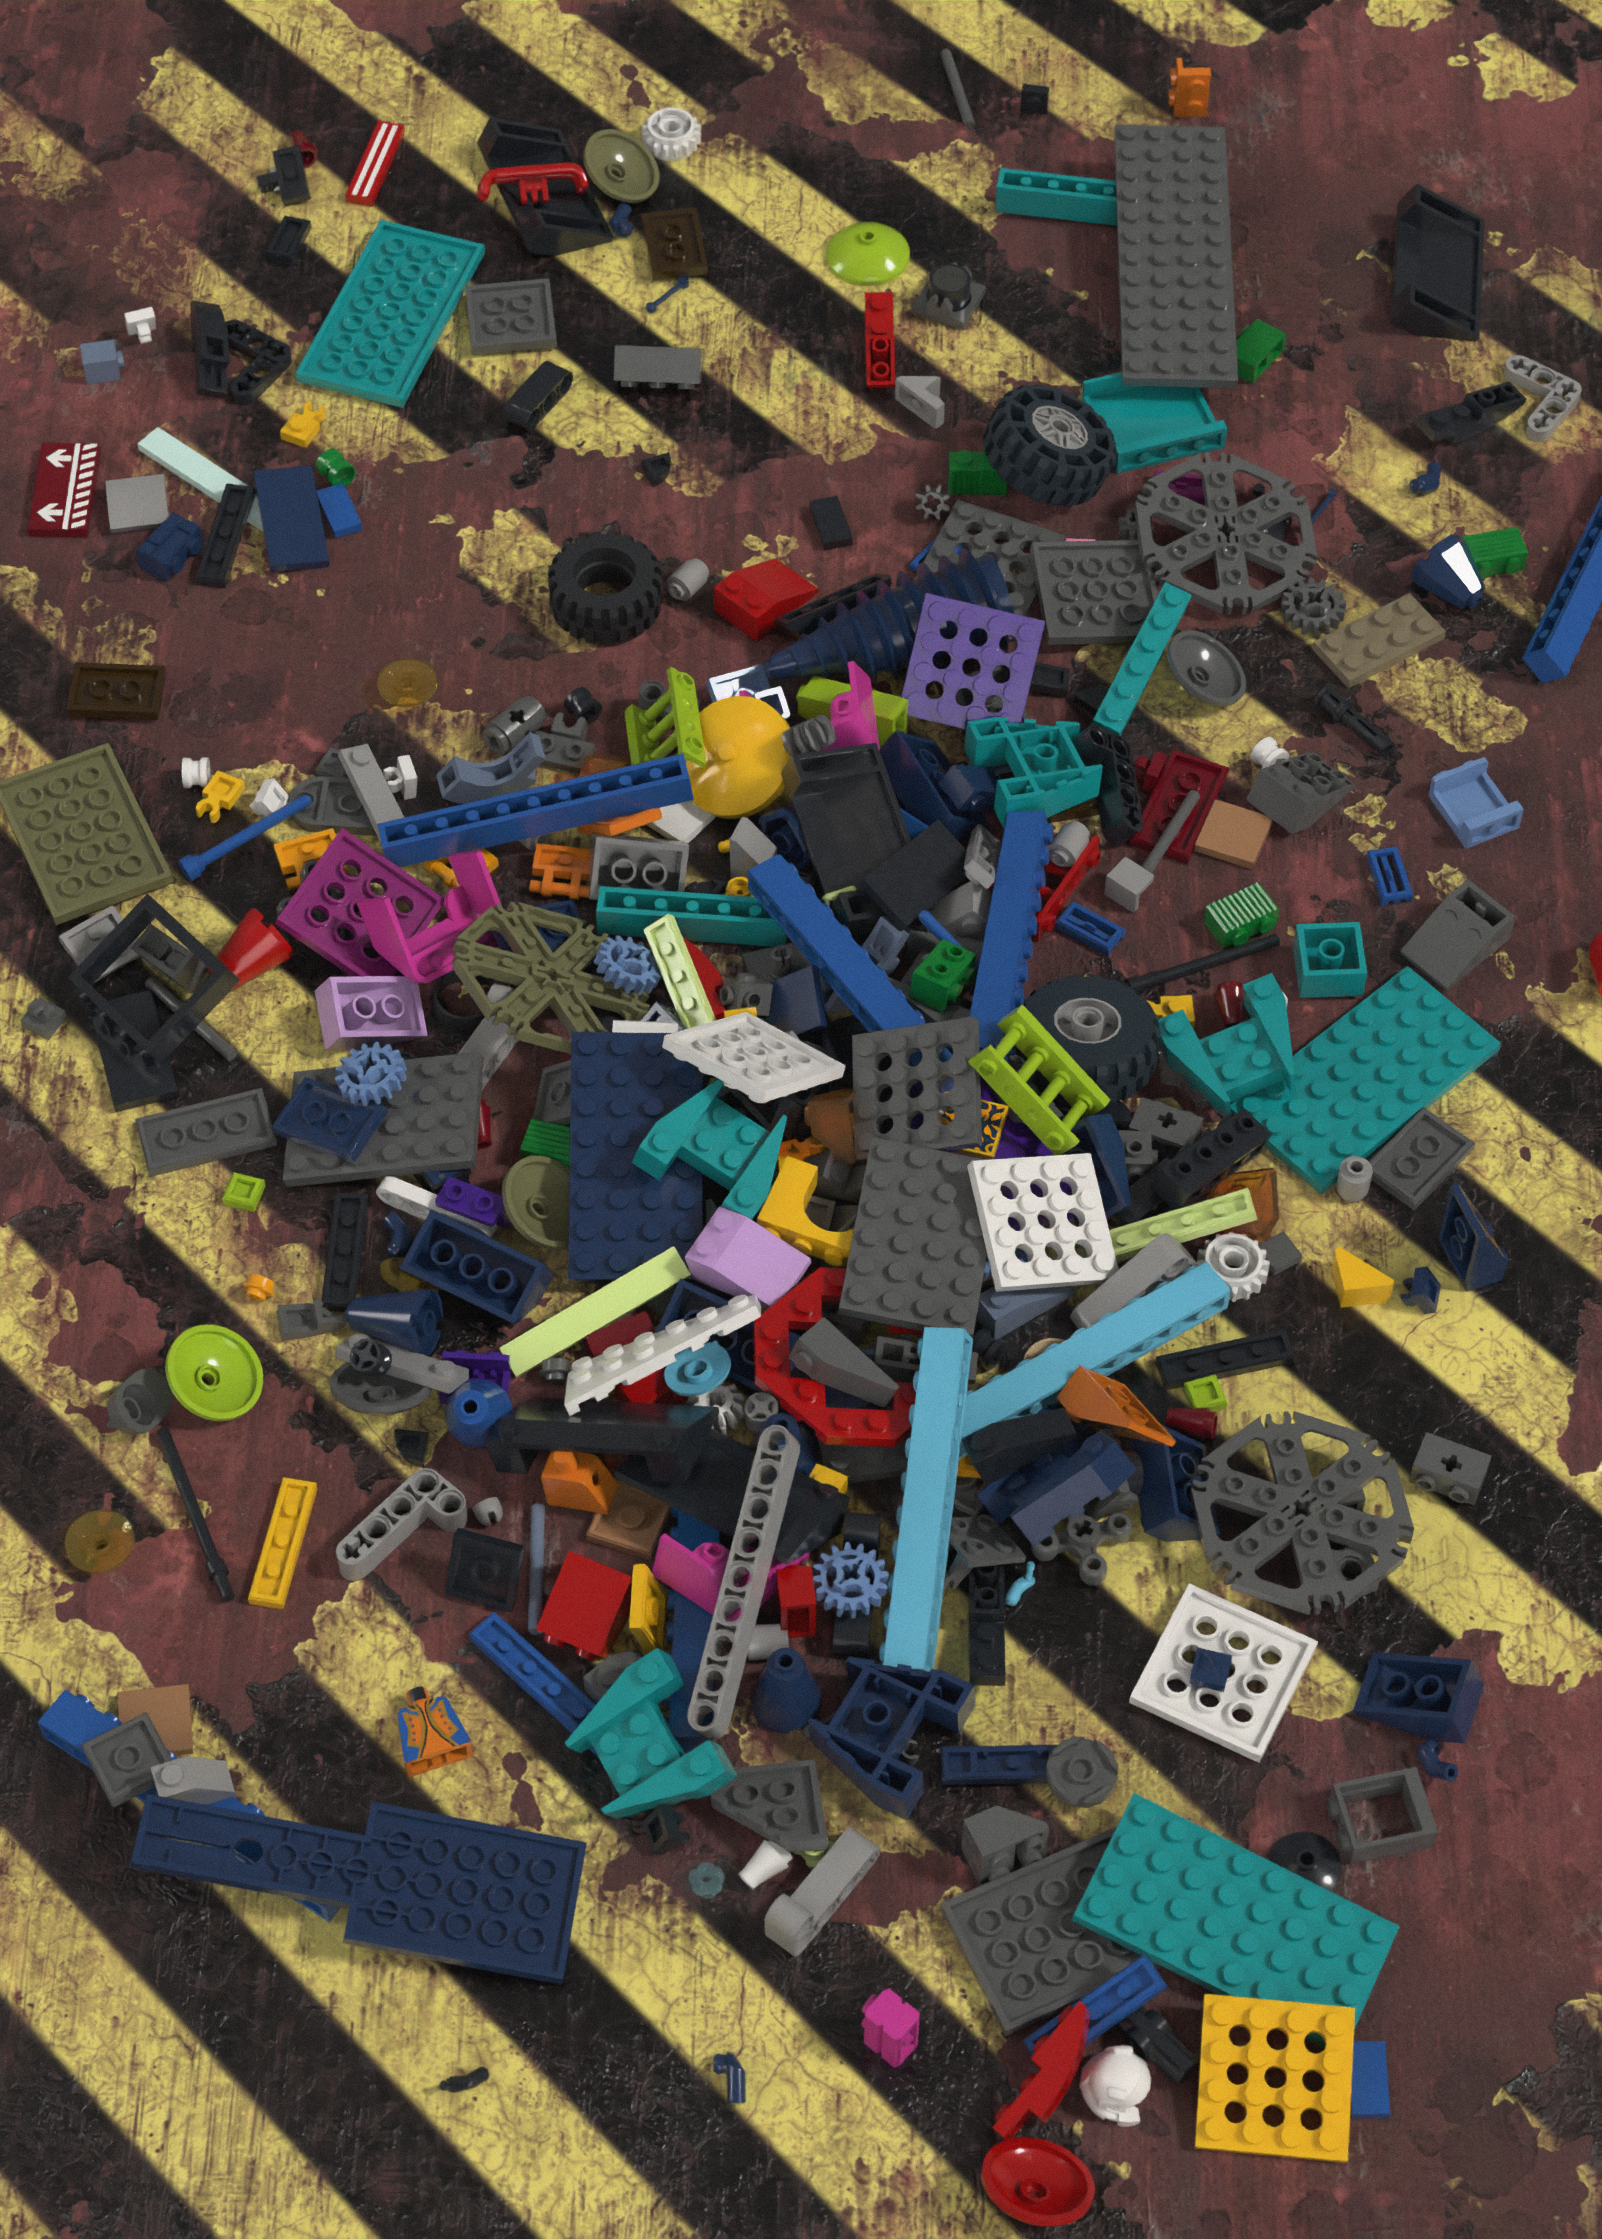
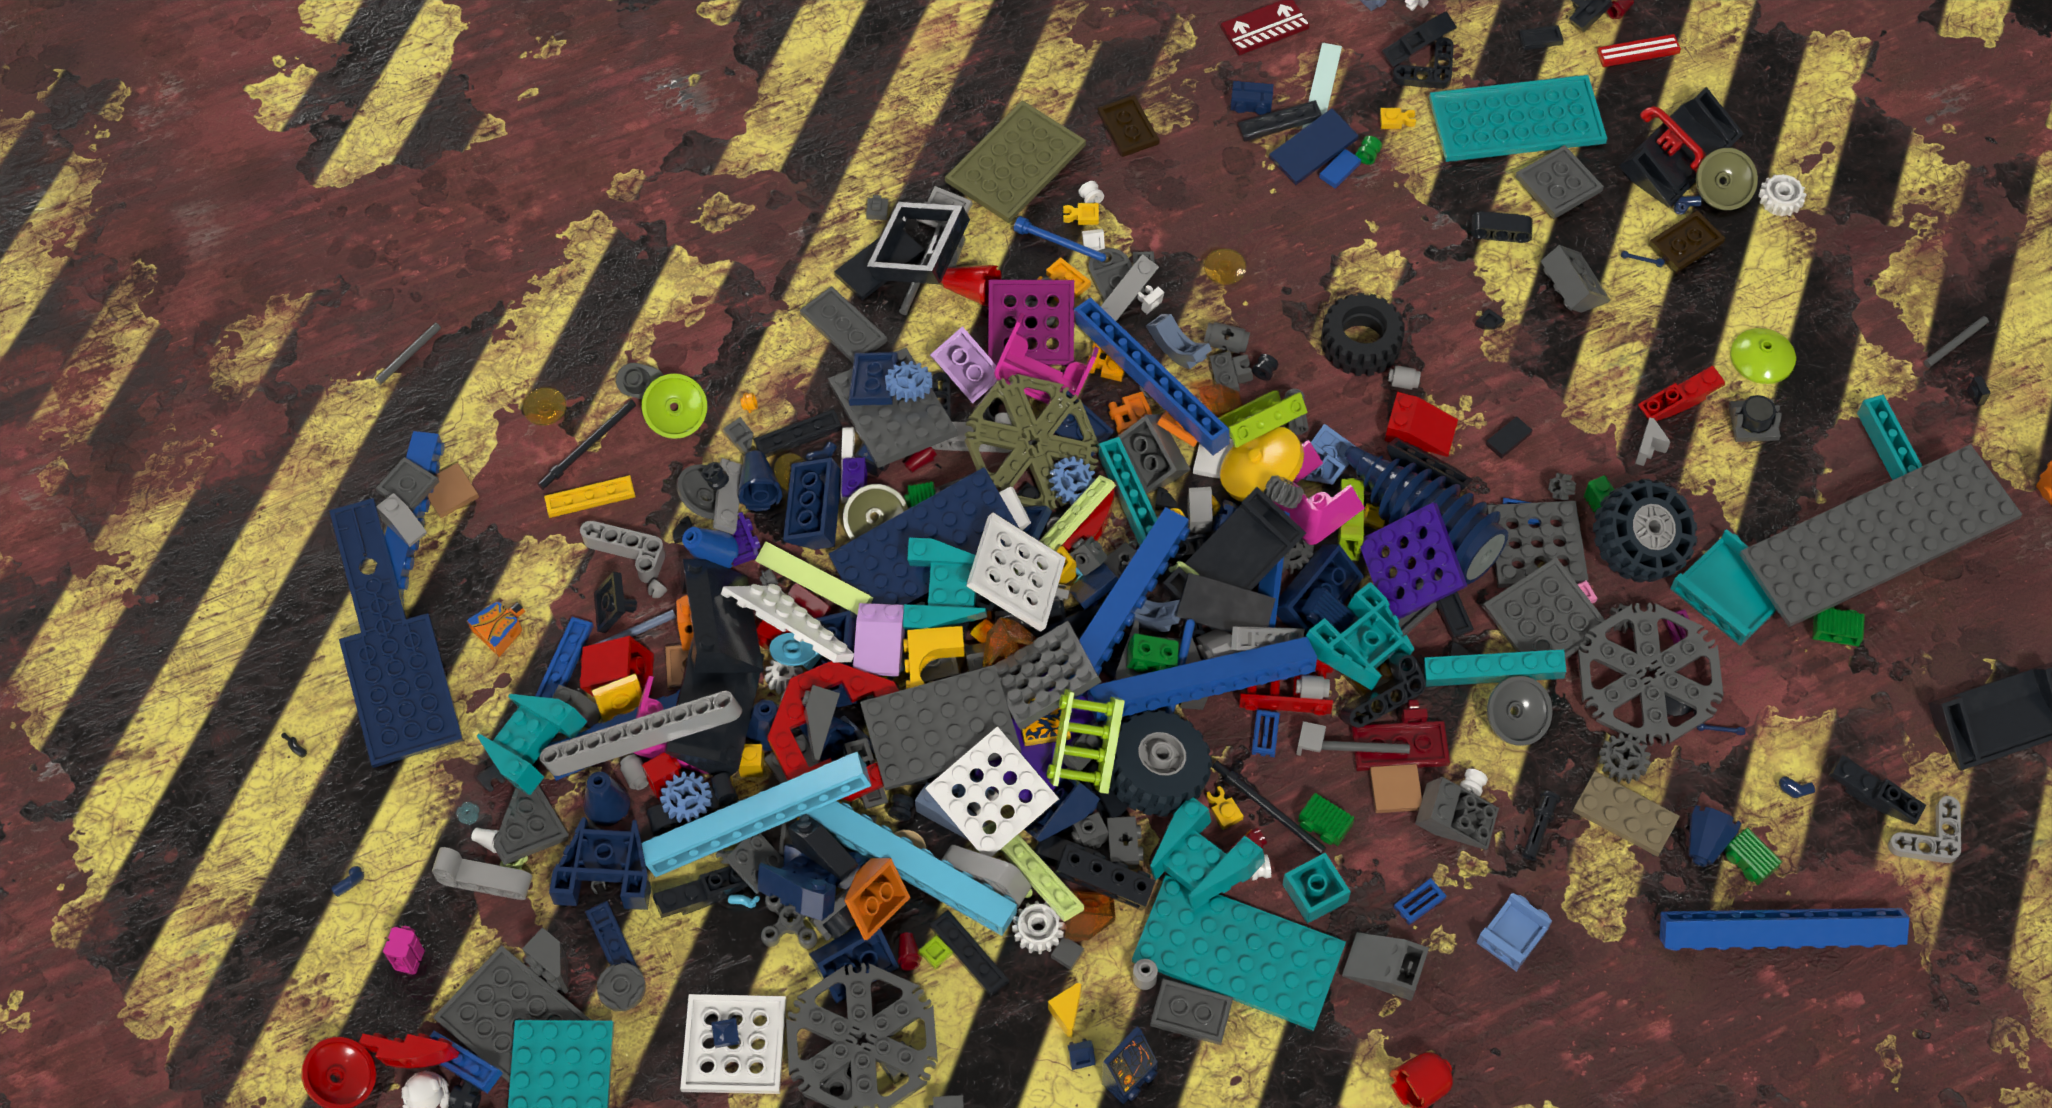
camera: 65 degrees right, 5 degrees up
light grey slope [106,474,169,533] -> none
lime tile [222,1172,266,1212] -> none

